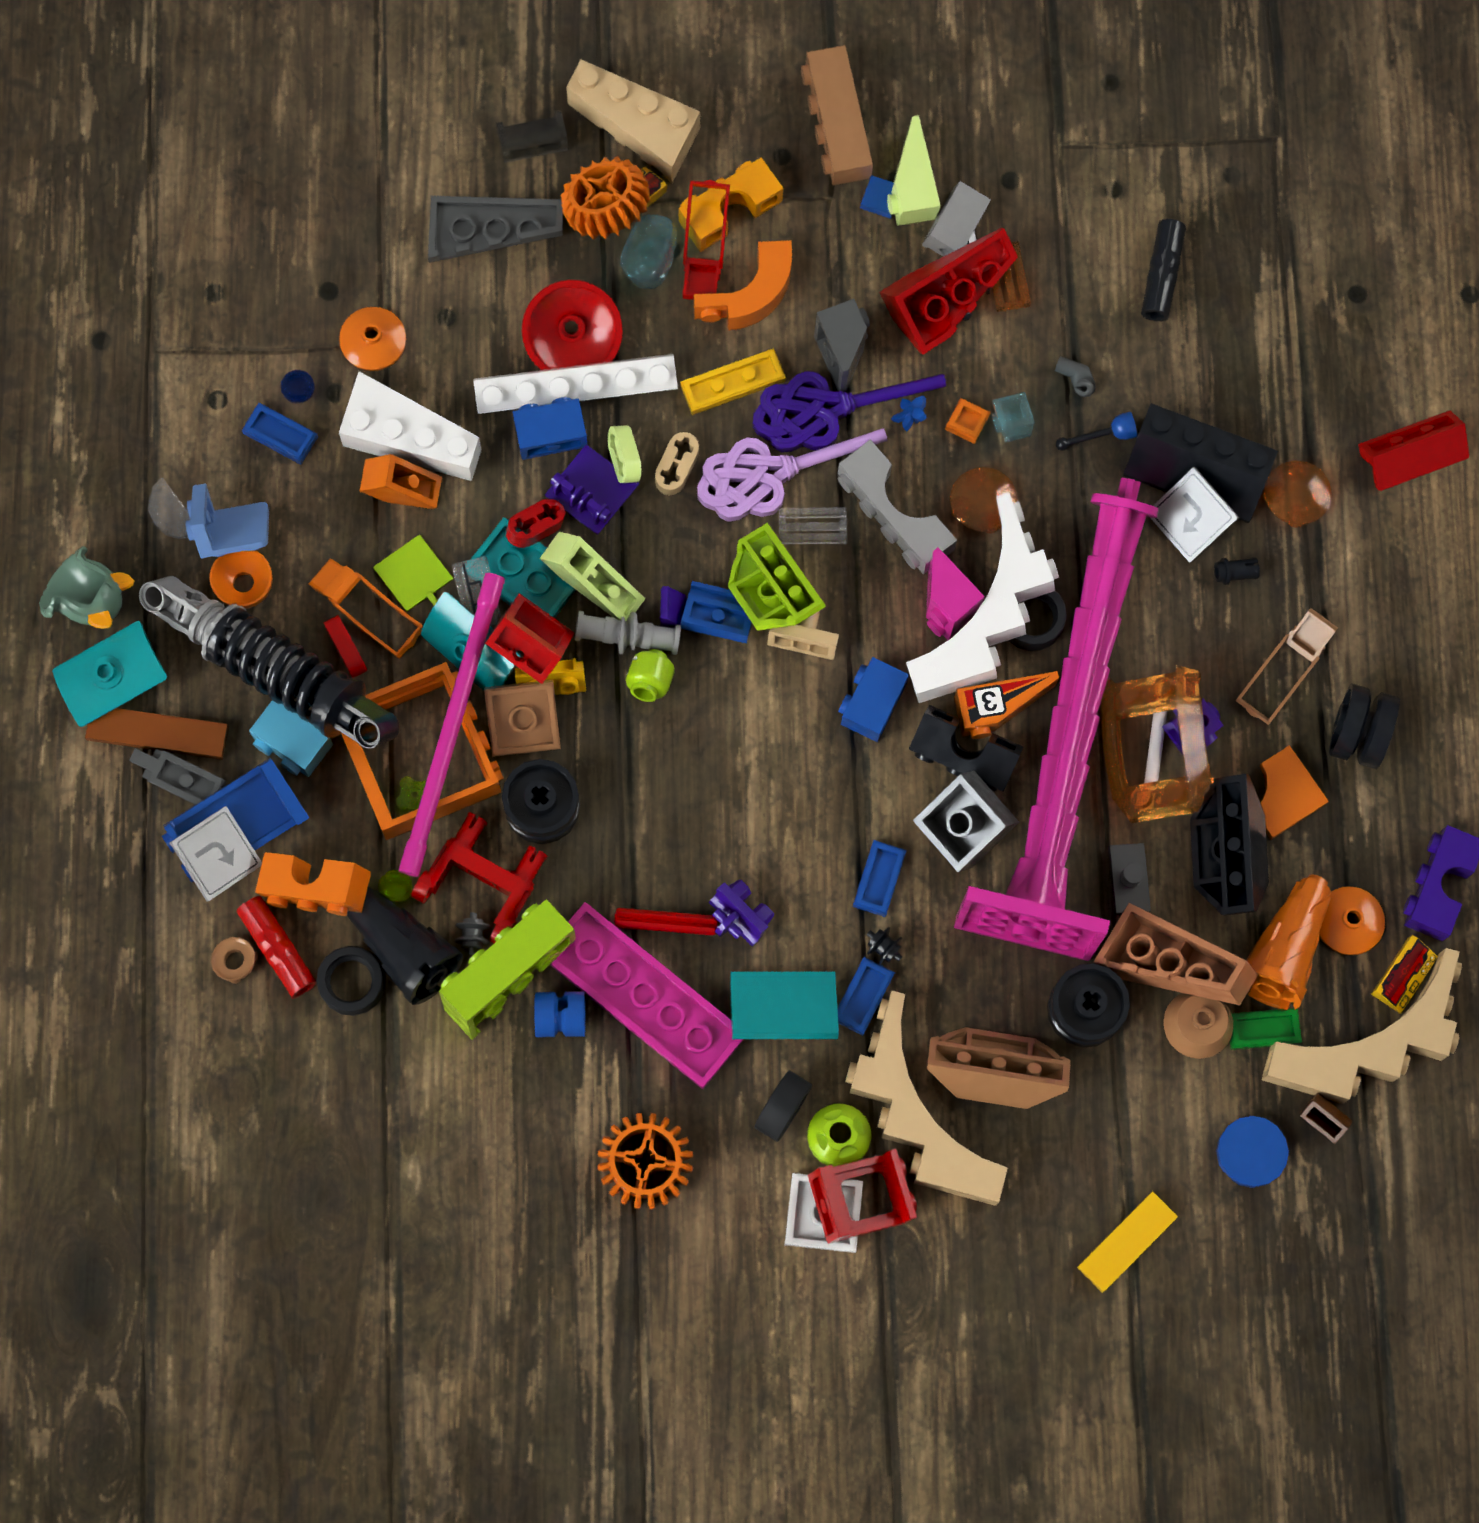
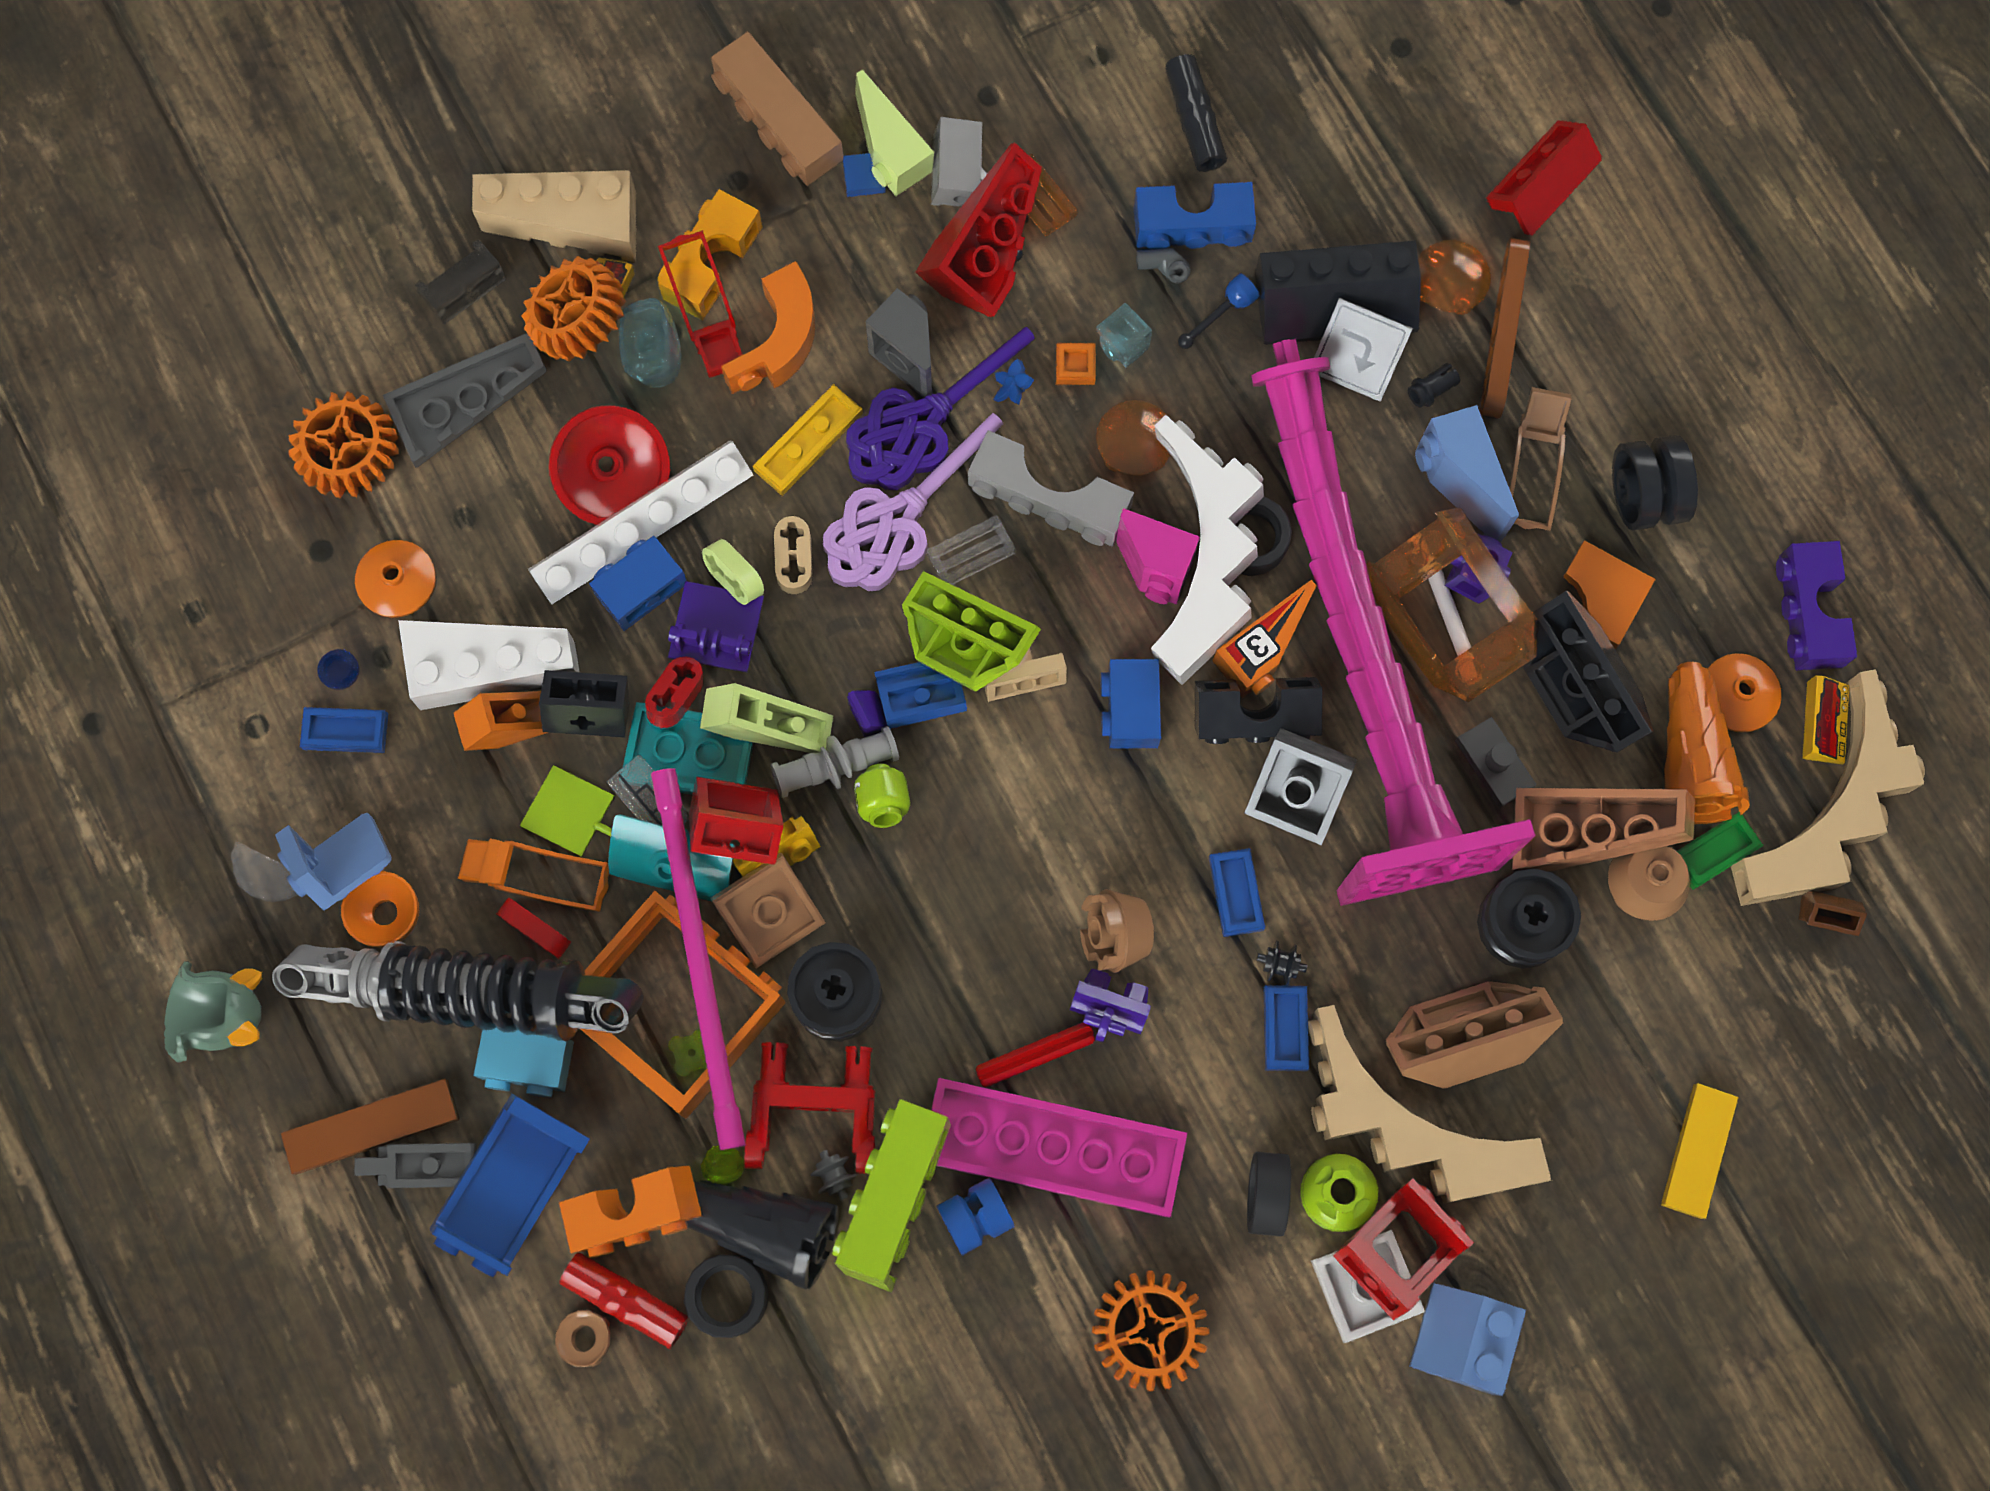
camera: 25 degrees left, 0 degrees up
teal shield [52,621,167,727] -> none
light grey piece [169,806,262,902] -> none
teal tile [730,972,839,1039] -> none
blue tile [1216,1116,1289,1188] -> none
none -> orange gear [288,391,399,499]
none -> black brick [539,670,630,738]
none -> medium nougat cone [1080,889,1154,973]
none -> blue arch [1134,182,1256,249]
none -> medium blue slope [1409,1283,1526,1396]
none -> medium blue slope [1415,405,1519,542]
none -> dark orange beam [1479,238,1530,419]

